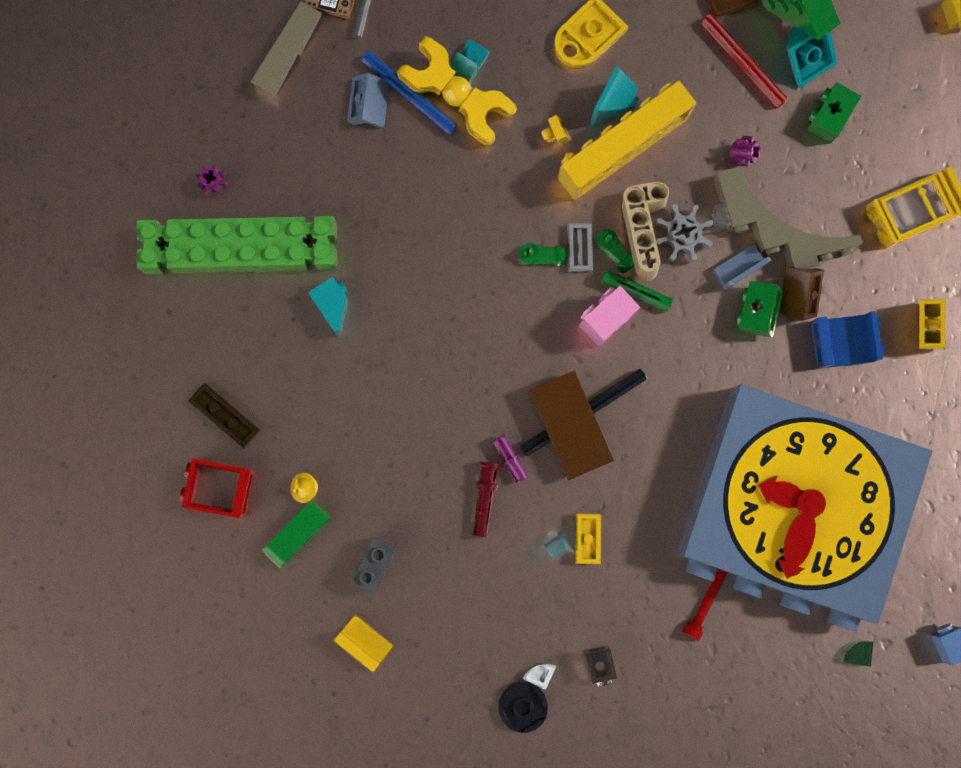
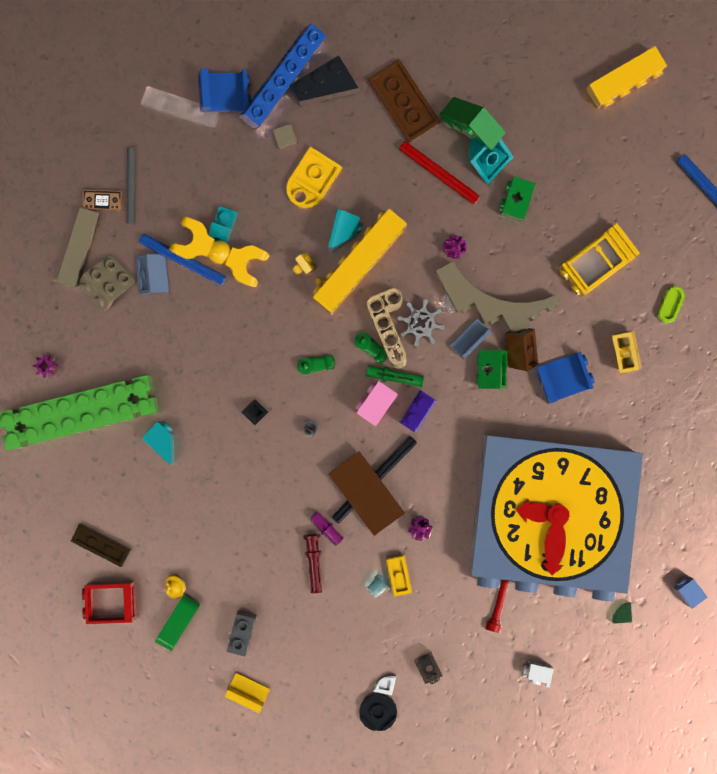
camera: 15 degrees left, 5 degrees up
light grey tile [567,223,593,272] -> none
none -> dark tan bracket [78,255,135,312]
none -> black plate [241,399,268,425]
none -> dark grey hinge [302,420,317,436]
none -> dark purple brick [399,390,437,433]
none -> magenta gear [408,517,433,541]
none -> white brick [523,660,554,688]

